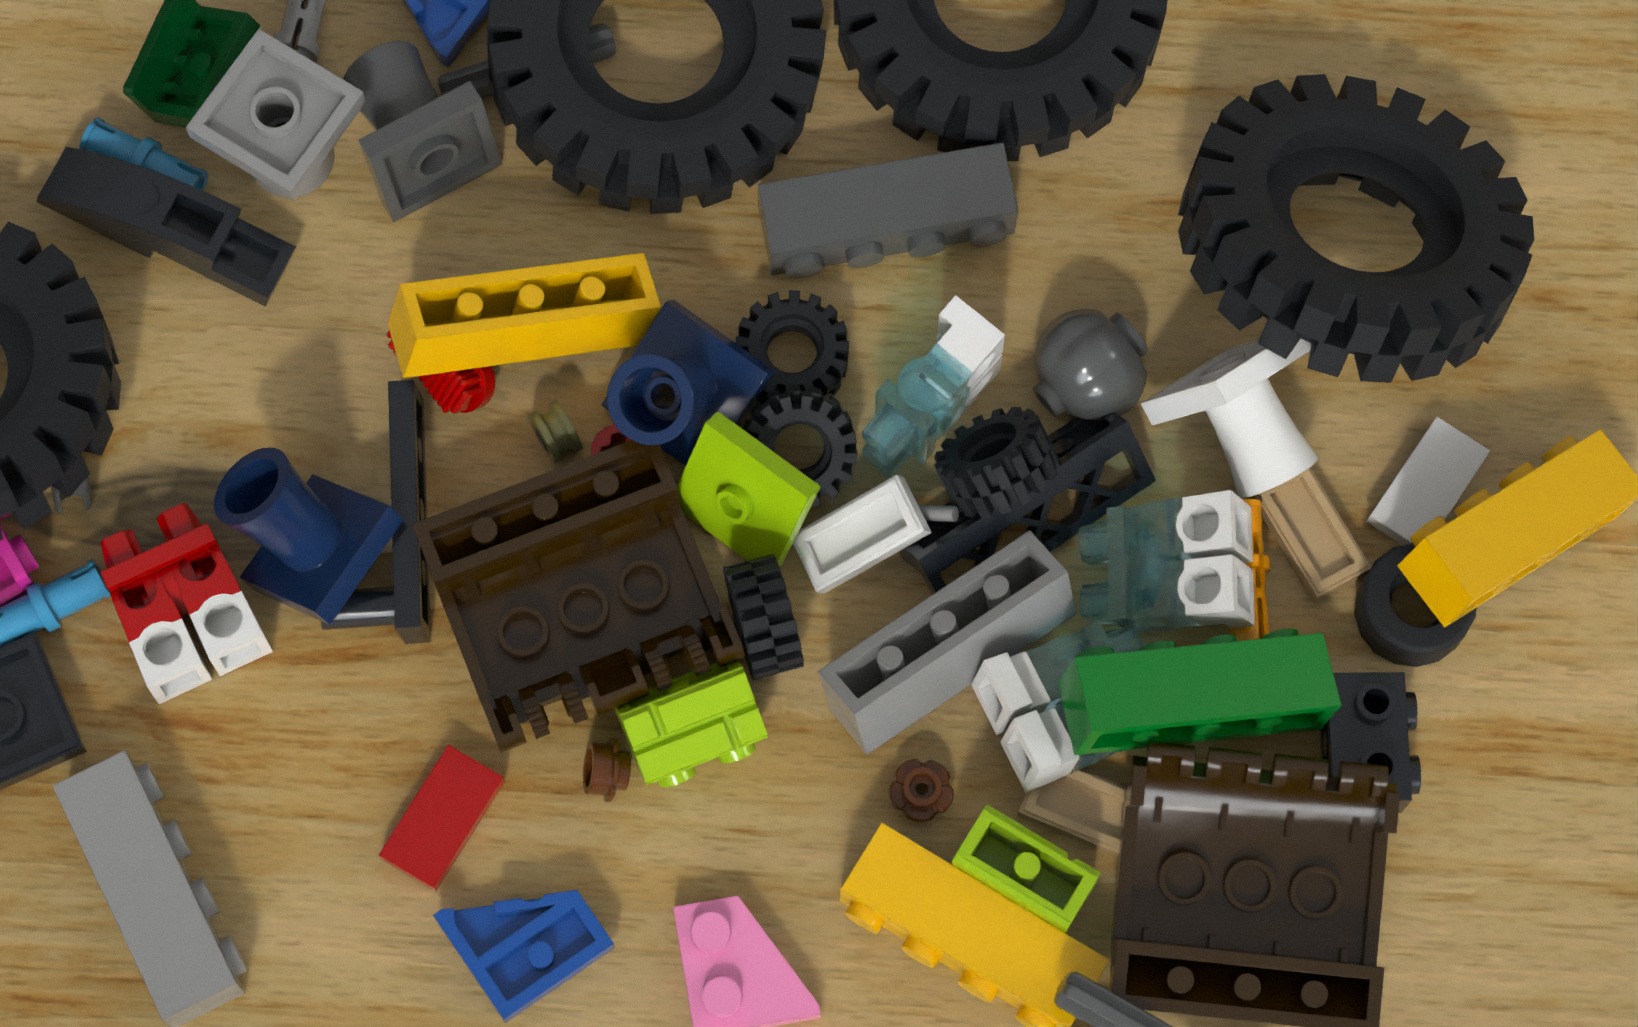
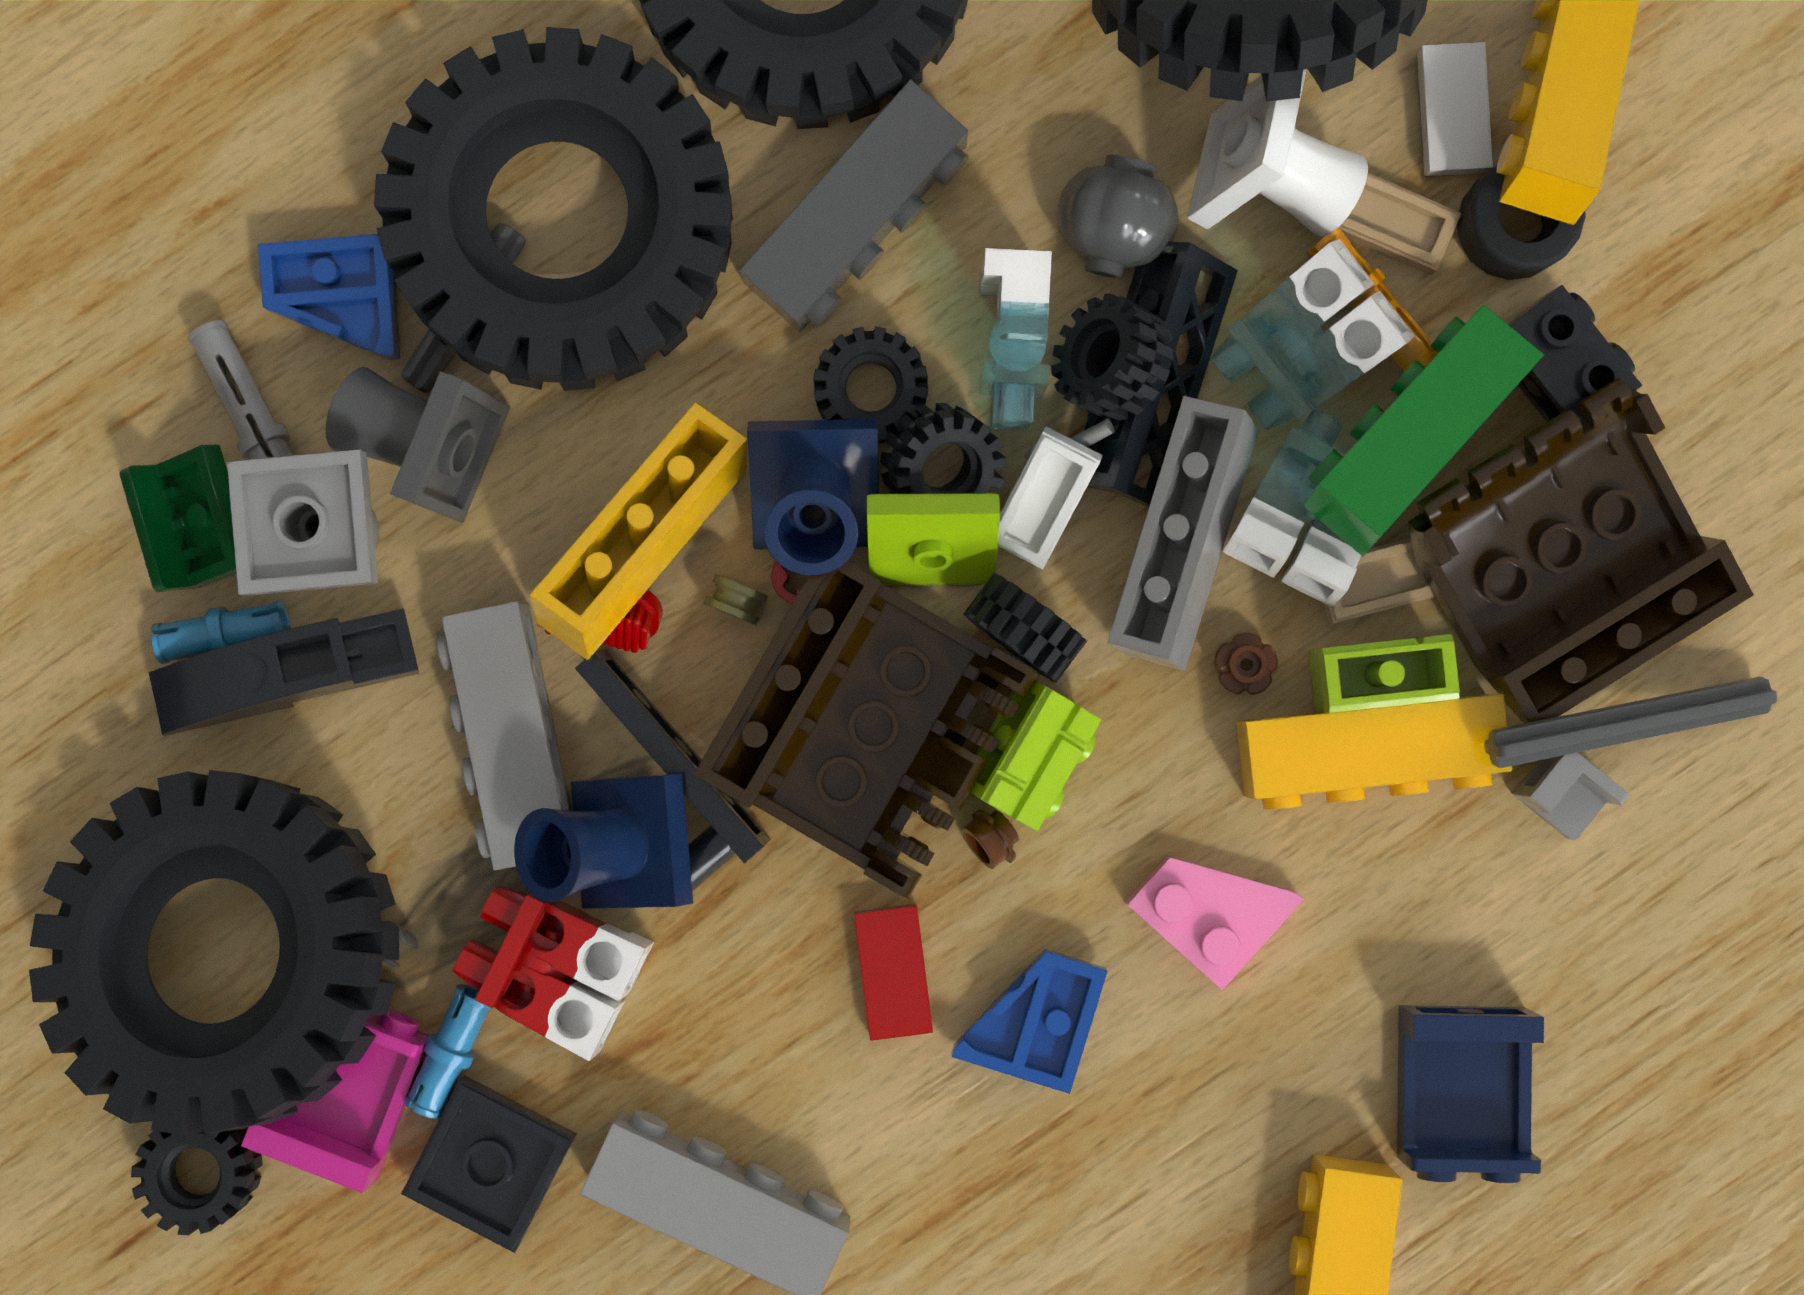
camera: 35 degrees left, 15 degrees up
none -> light grey brick [437,601,572,871]

